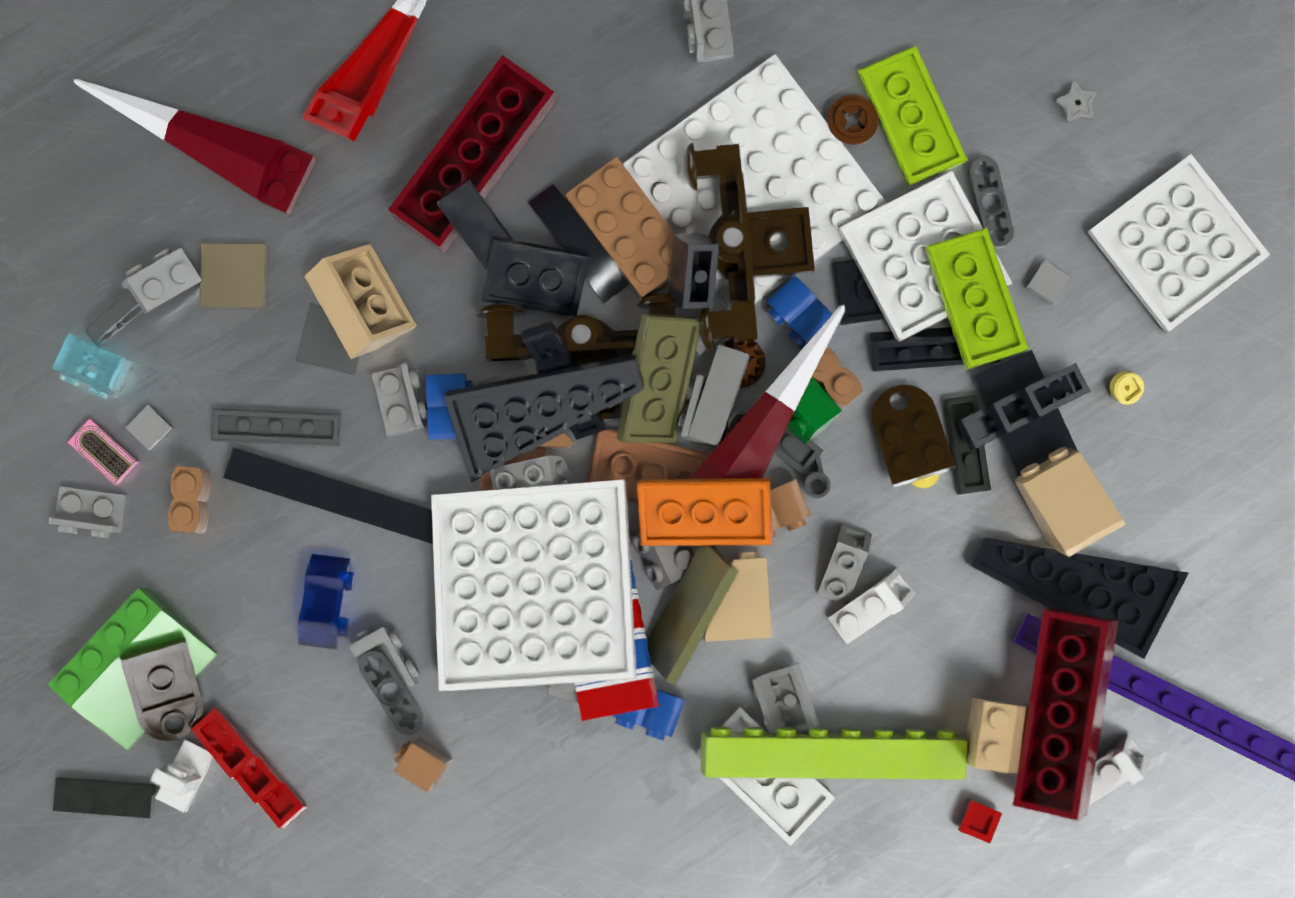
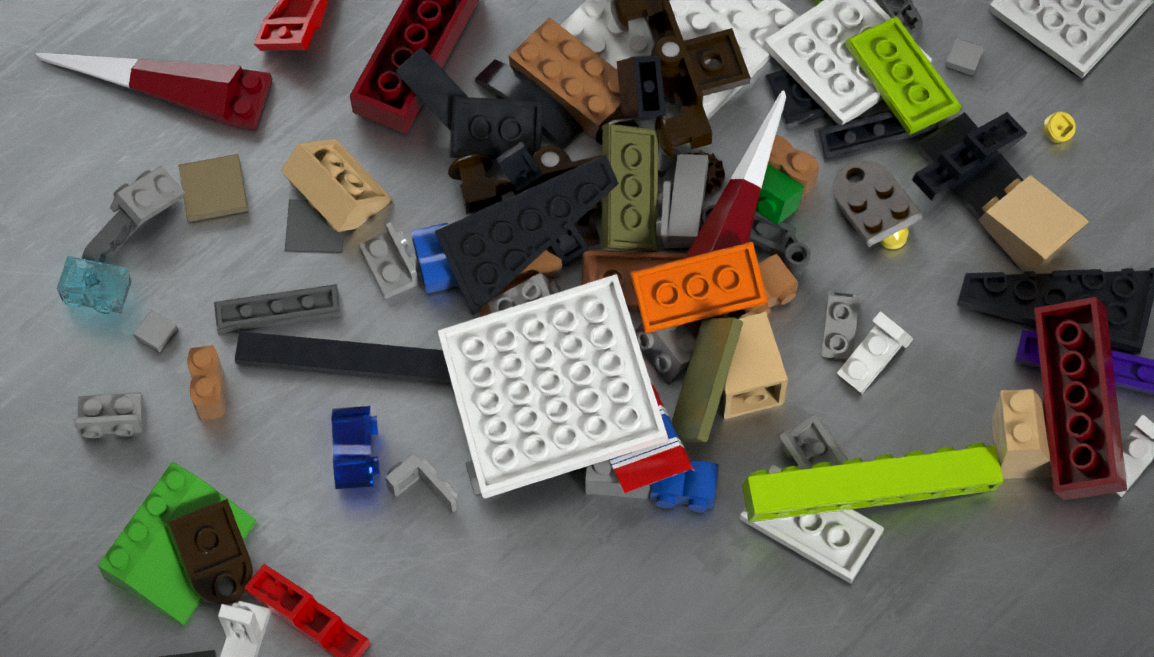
camera: 15 degrees left, 20 degrees down
tile [68,418,139,486] -> none
dark grey beam [358,650,425,735] -> none
medium nougat brick [394,738,452,793] -> none
blue brick [766,275,833,349] -> none
pearl dark grey tile [943,395,991,495] -> none
red plate [958,799,1002,844] -> none

